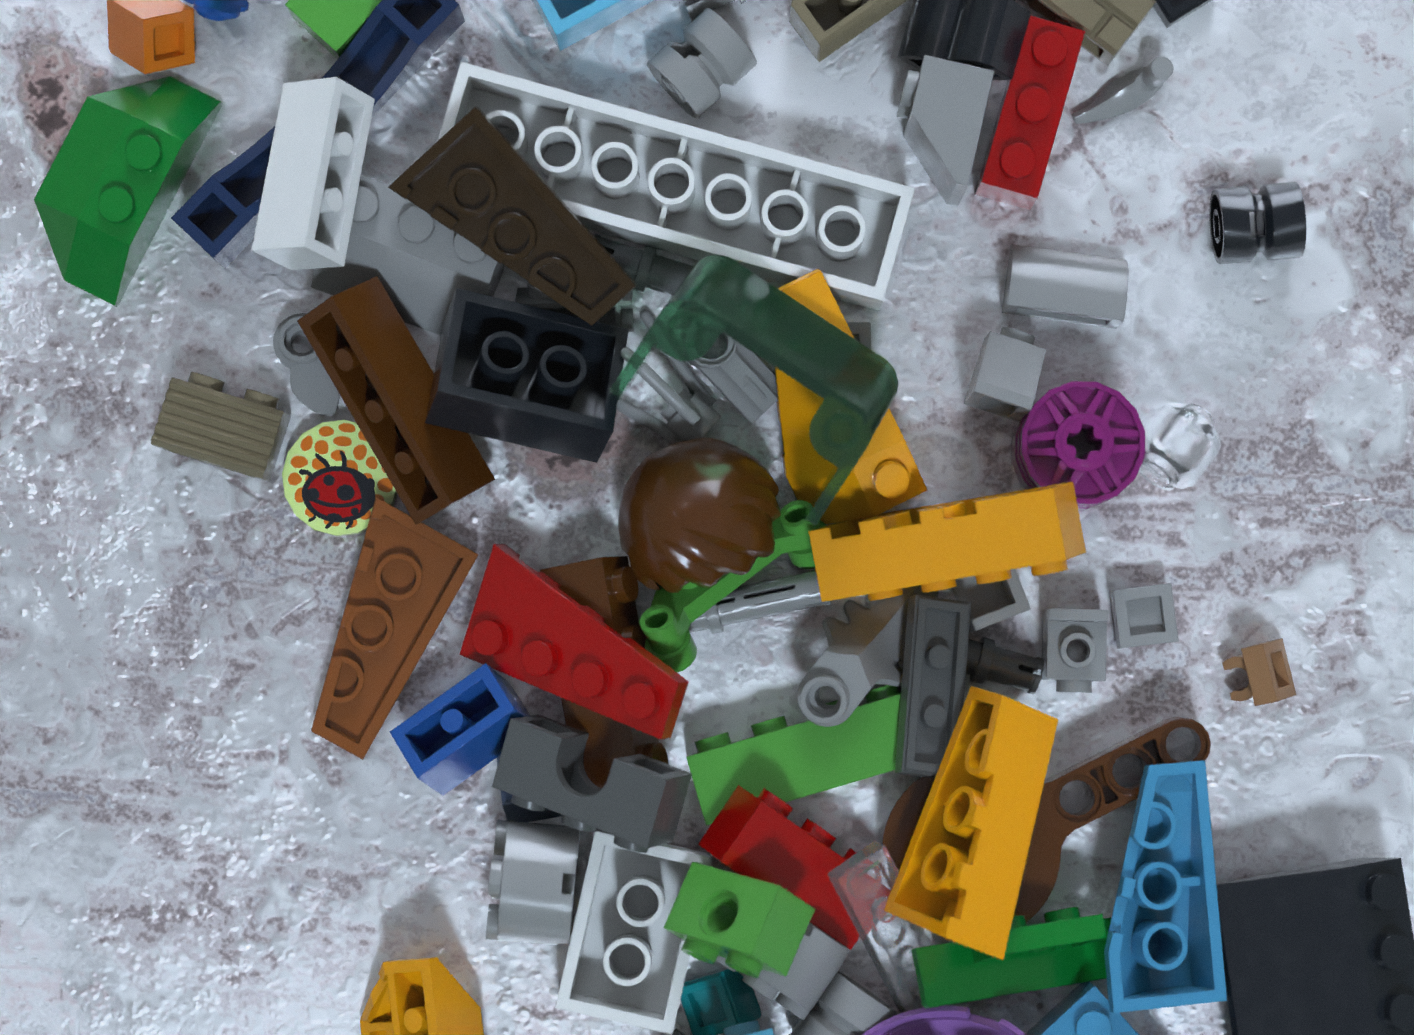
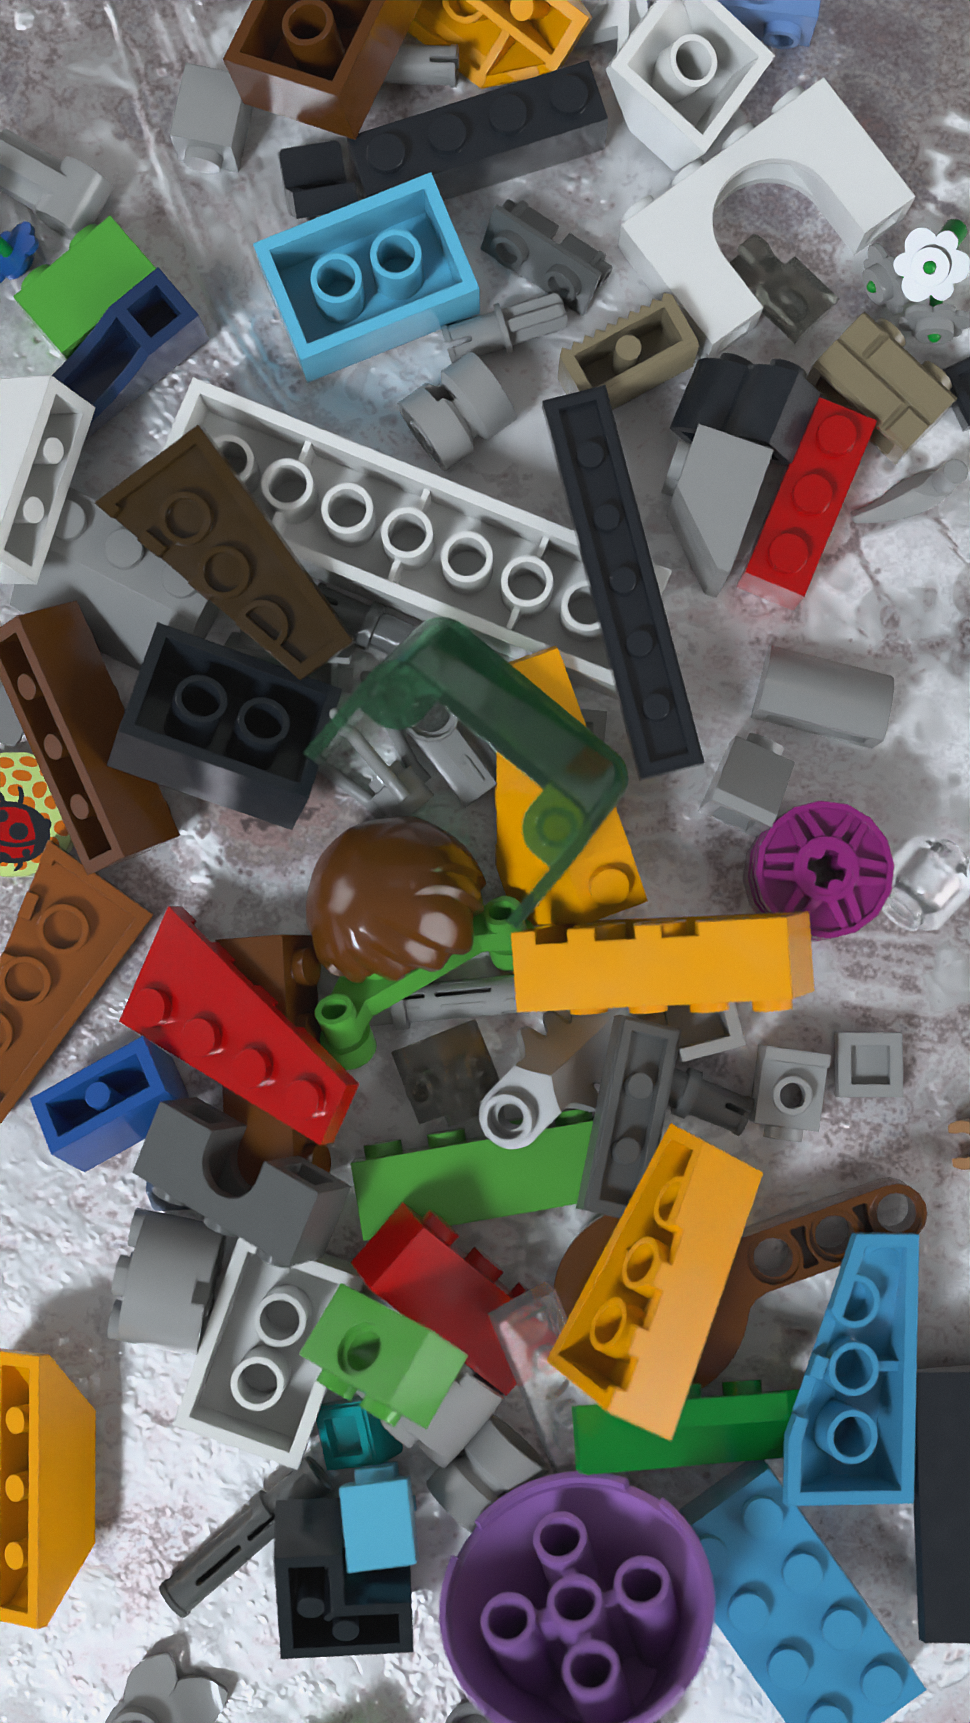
camera: 10 degrees right, 0 degrees up
none -> clear smoke brick [391,1018,500,1127]
none -> black tile [542,385,705,781]

